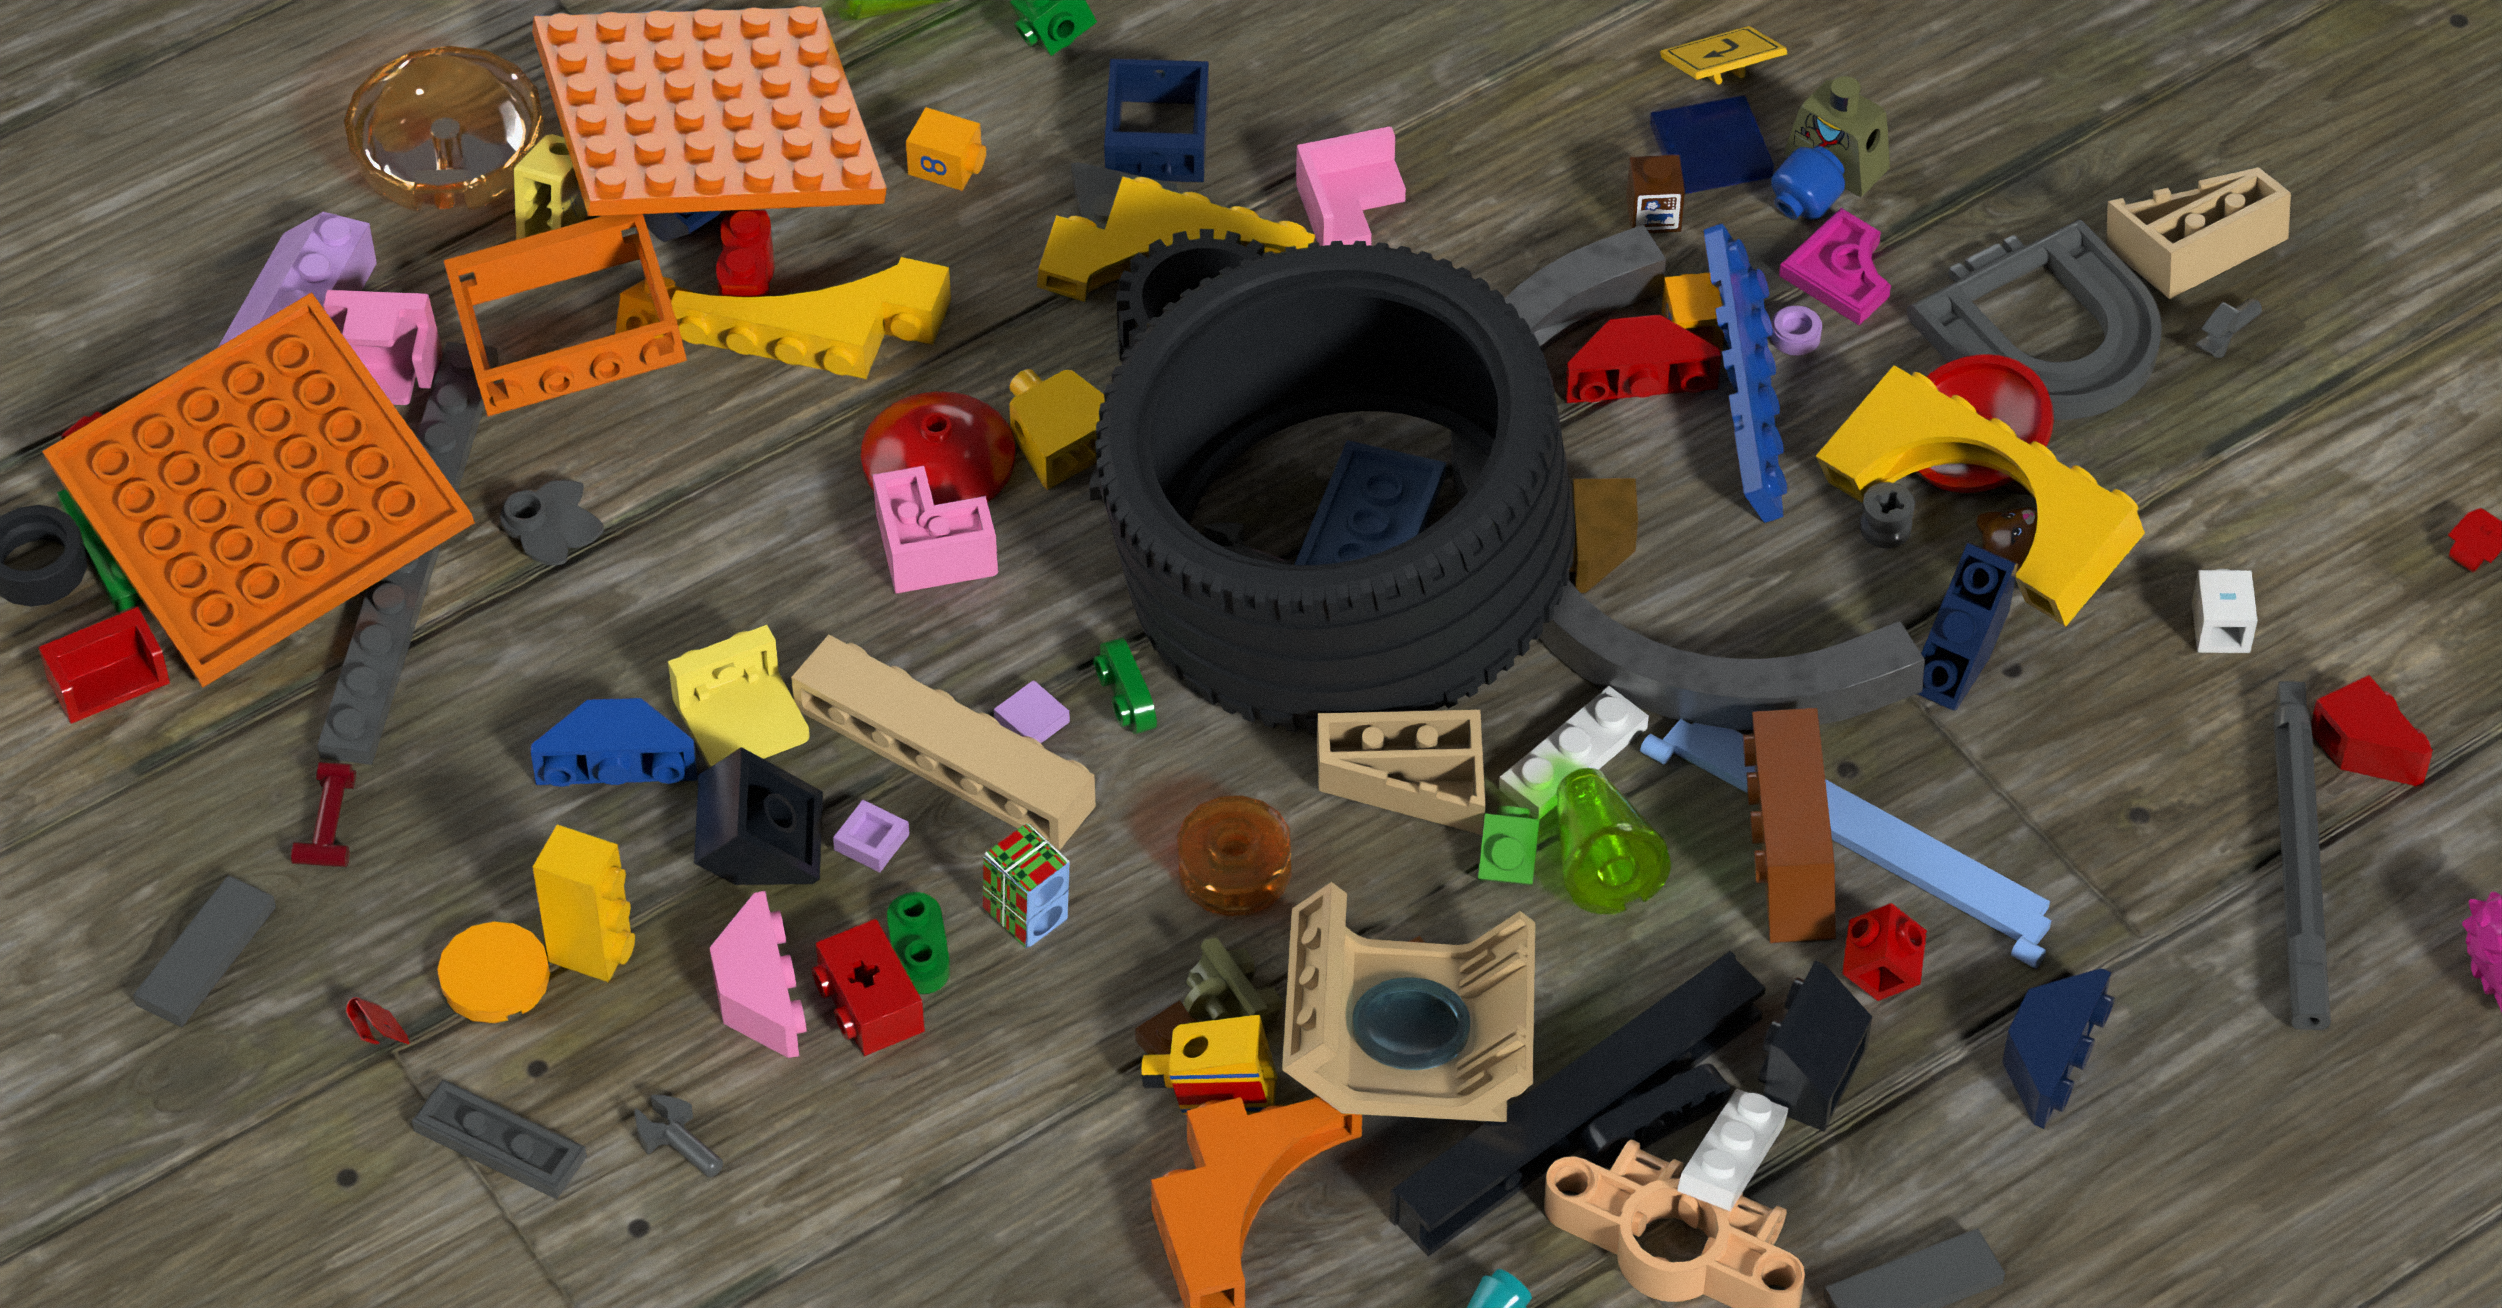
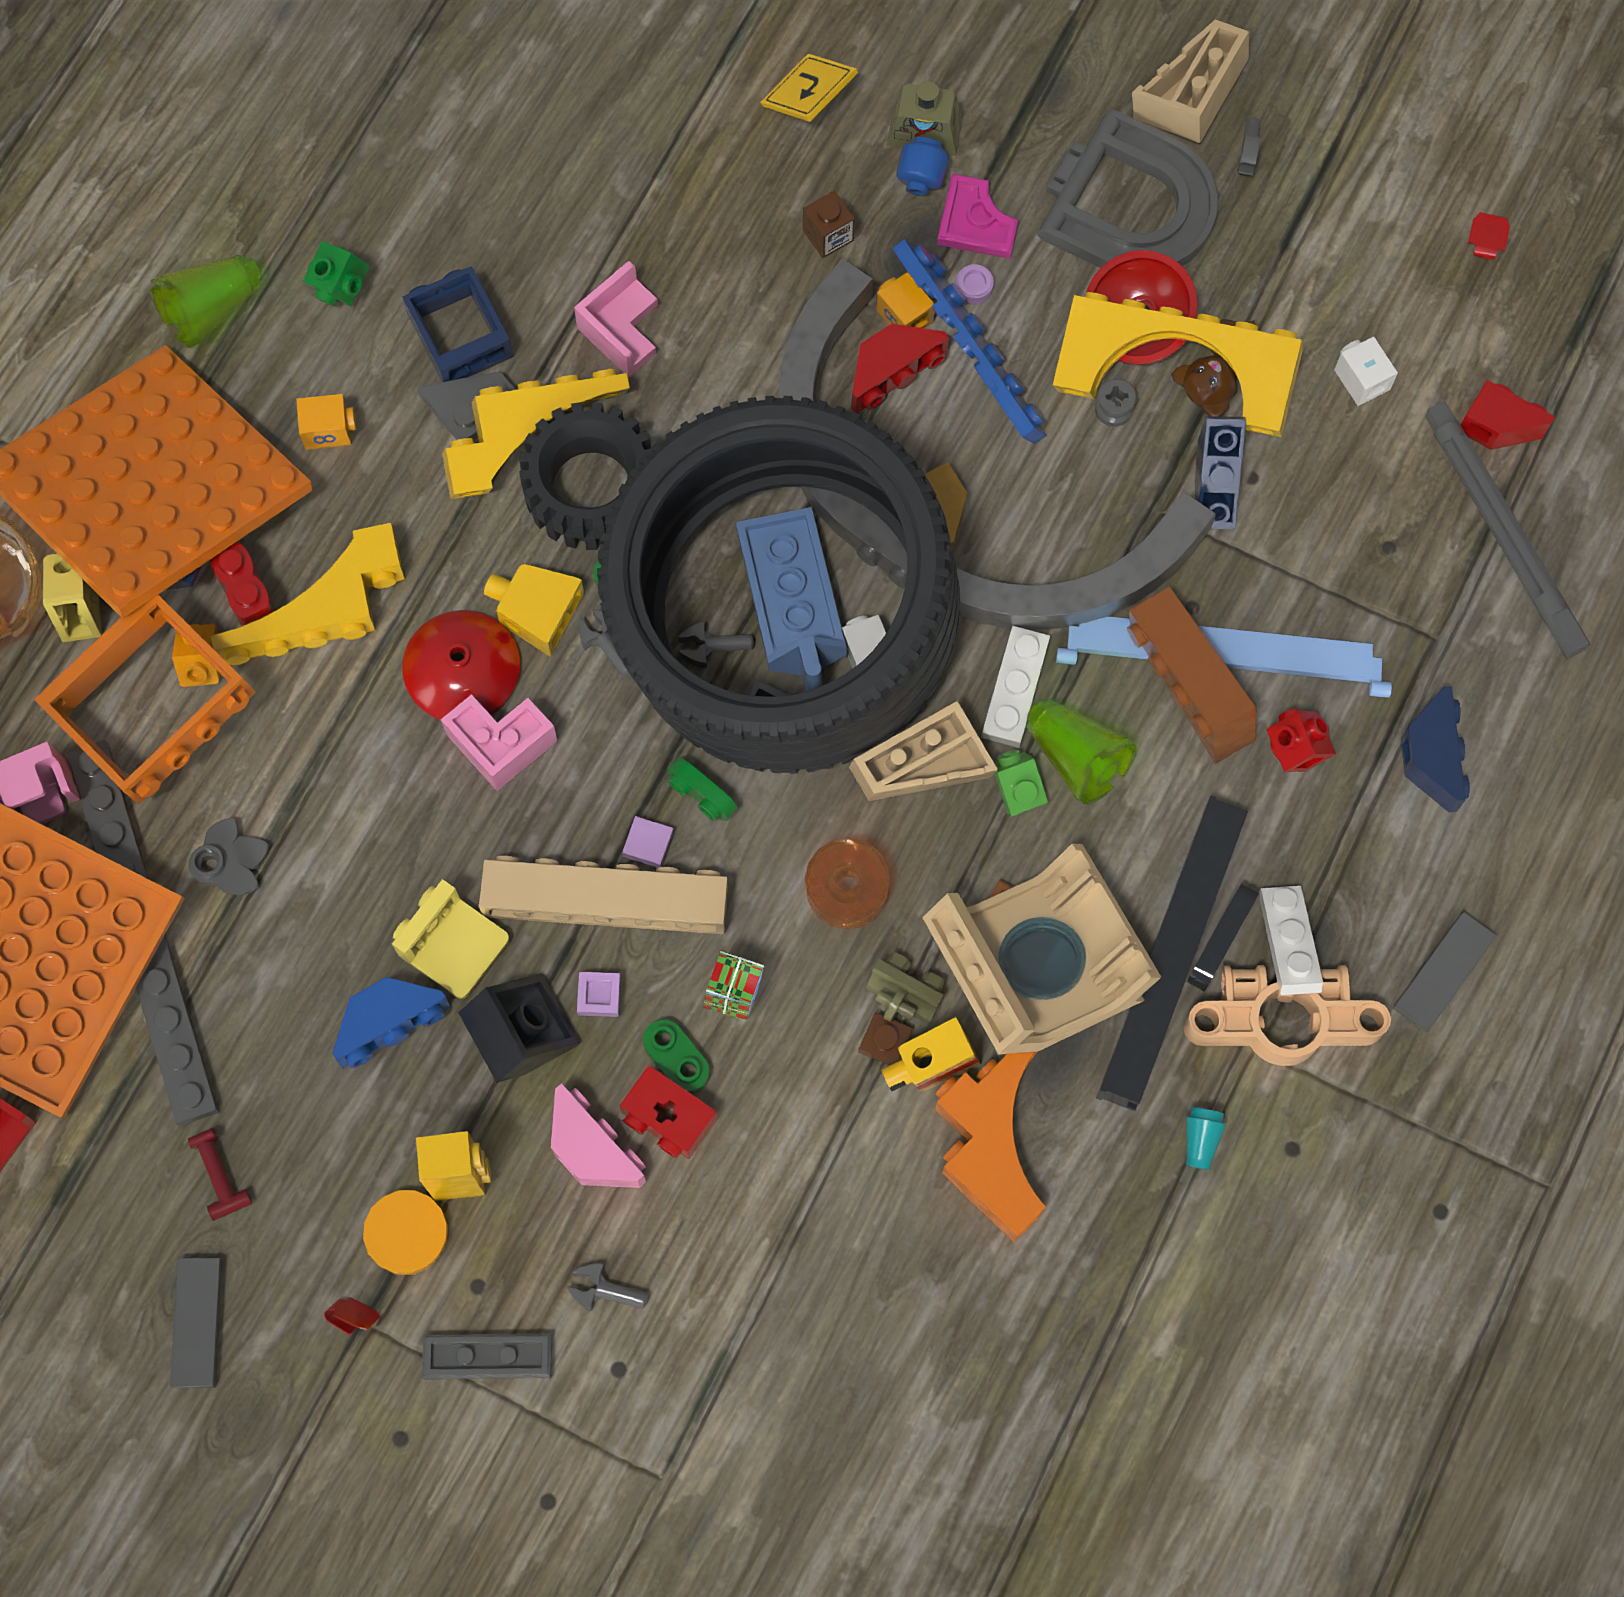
camera: 30 degrees left, 20 degrees up
clear blue tile [1650,95,1774,194] -> none
black slope [1758,961,1872,1132] -> none

